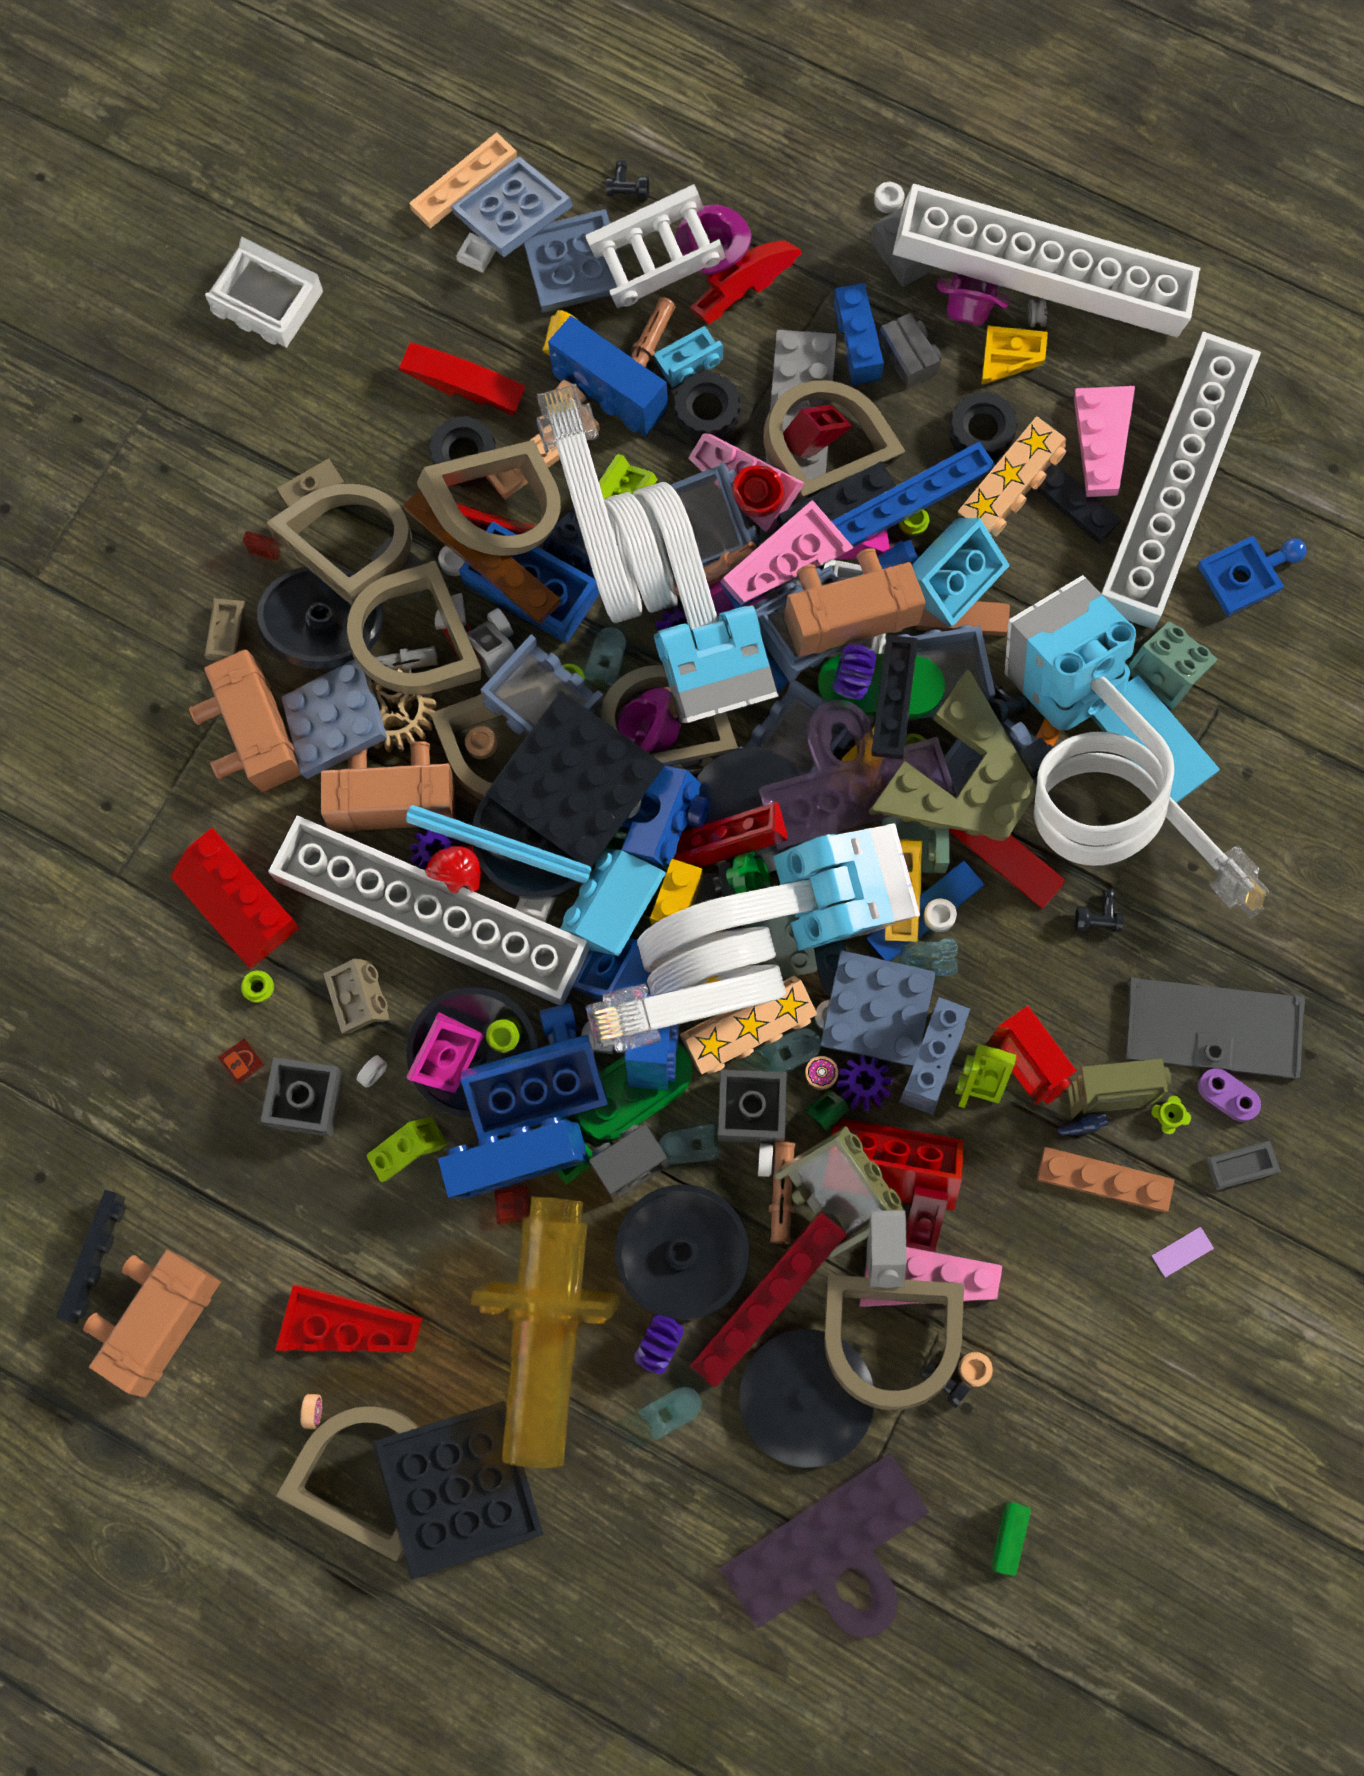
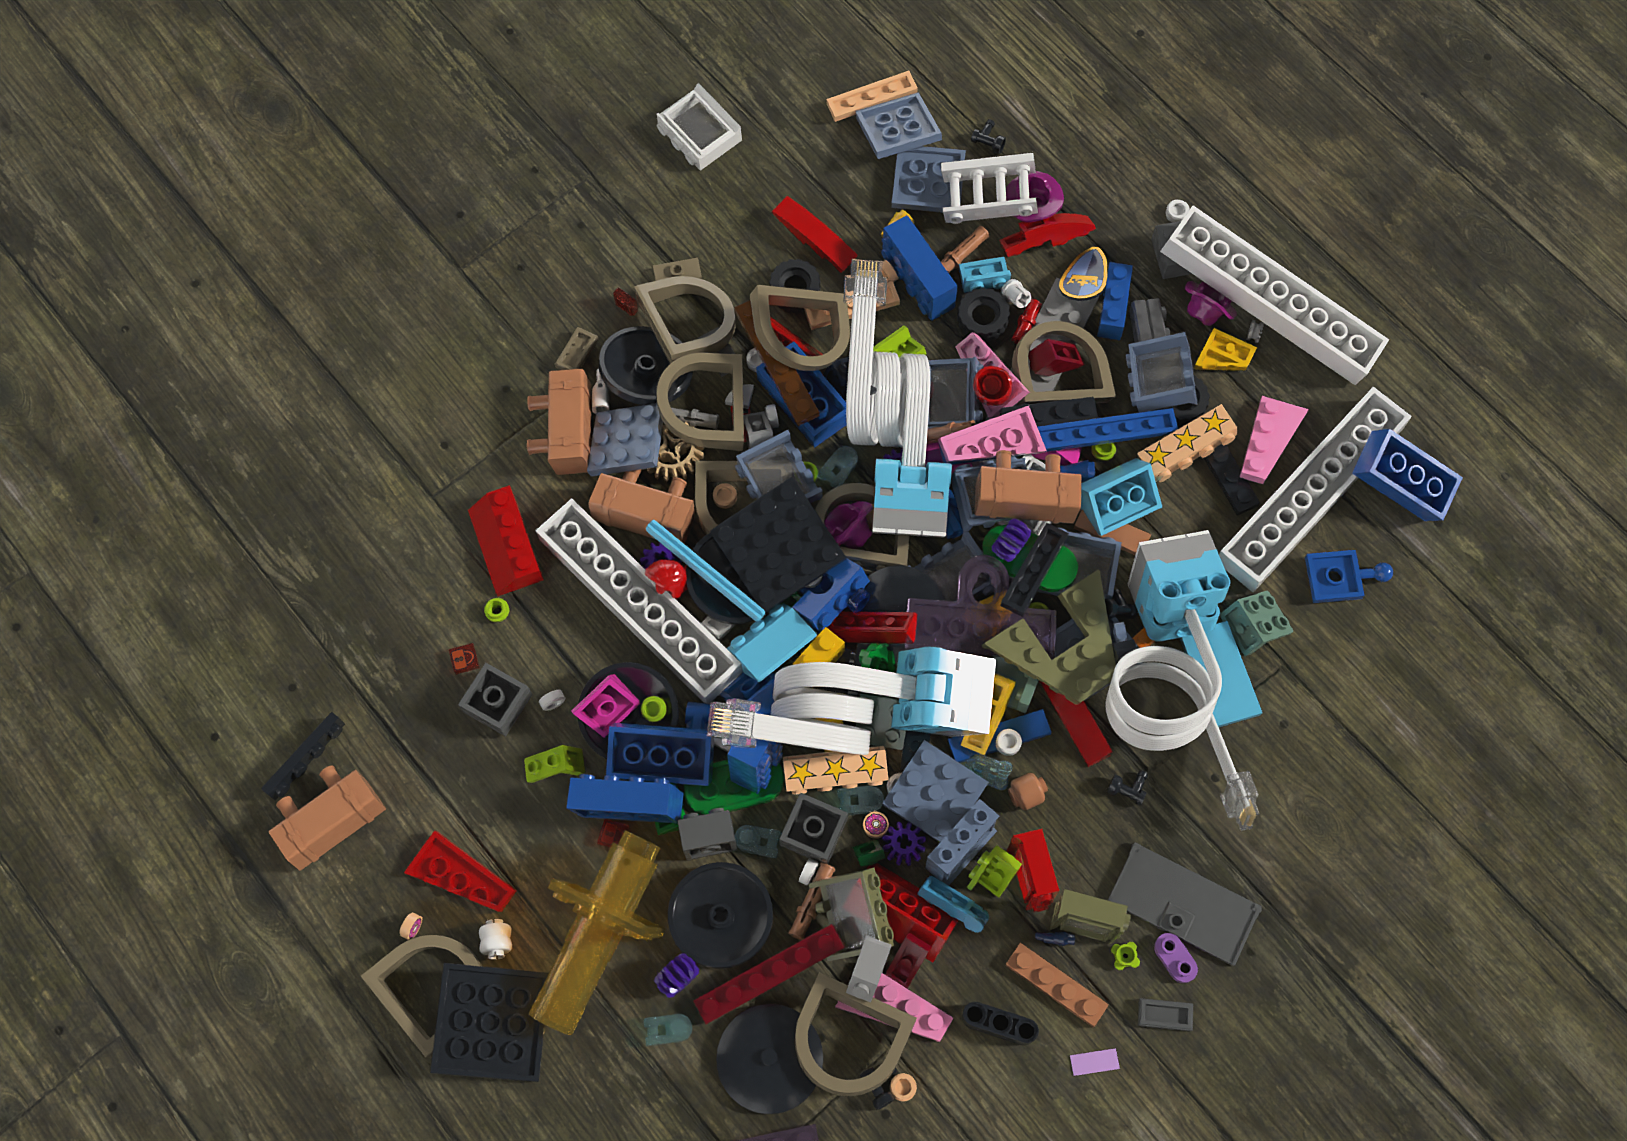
camera: 20 degrees right, 5 degrees down
dark tan bracket [323,959,389,1034] -> none
white tile [456,233,496,273] -> none
none -> white piece [479,919,512,960]
none -> white piece [592,369,610,414]
none -> dark azure hinge [917,876,989,933]
none -> black beam [962,1002,1039,1046]
none -> white bush [1001,279,1031,308]
none -> nougat head [1008,773,1048,810]
none -> red pin [1012,299,1042,344]
none -> shield [1059,247,1108,301]
none -> window [1126,332,1198,413]
none -> blue brick [1352,429,1463,521]

